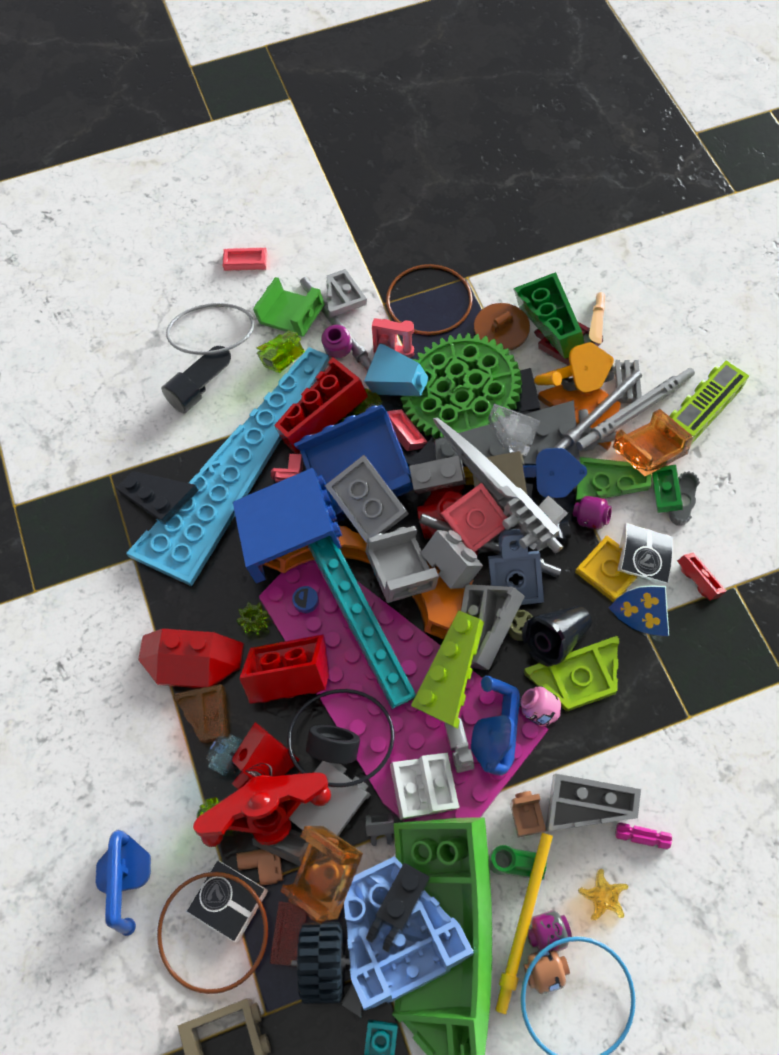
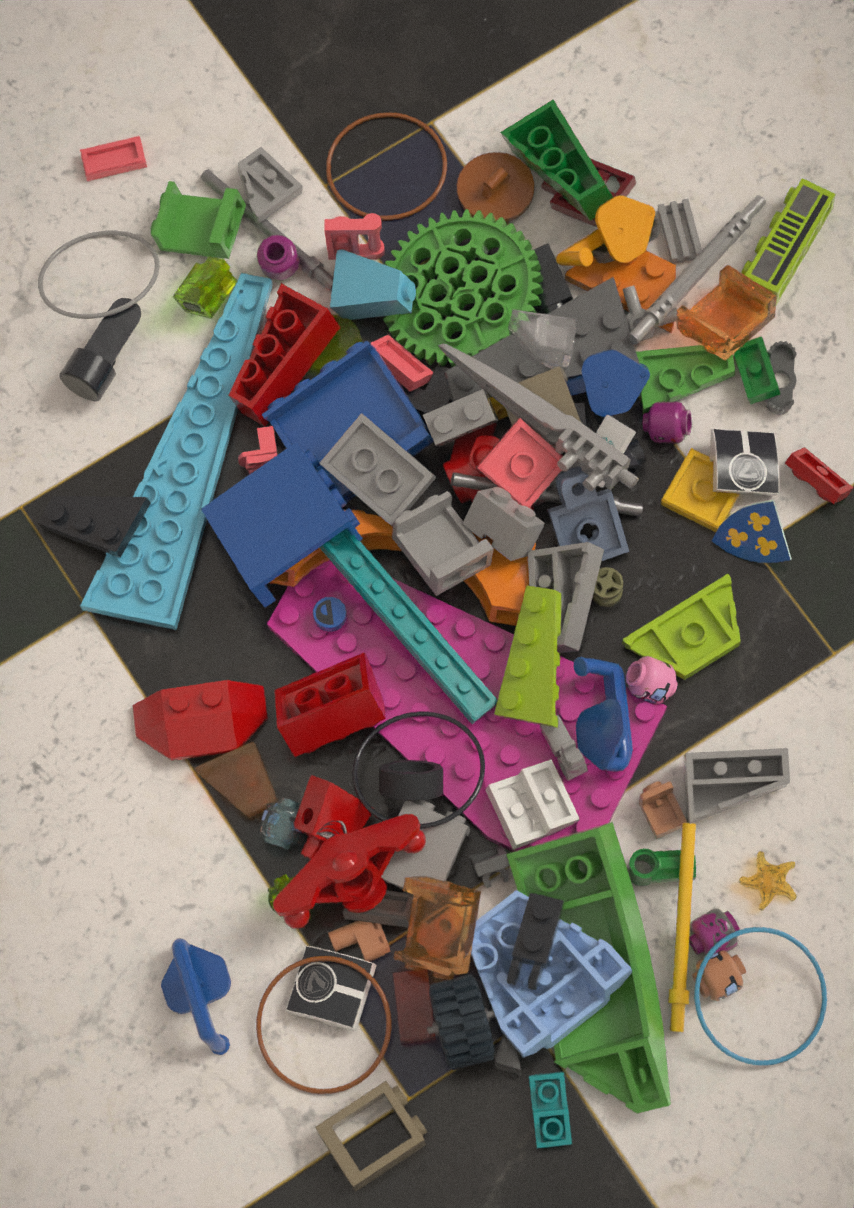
camera: 10 degrees left, 5 degrees up
clear neon green gear [237,602,269,635] -> none
black cone [522,606,592,667] -> none
flat silver bar [554,370,642,449] -> none
light nougat piece [589,292,605,344] -> none
dark pink axle [615,823,672,849] -> none

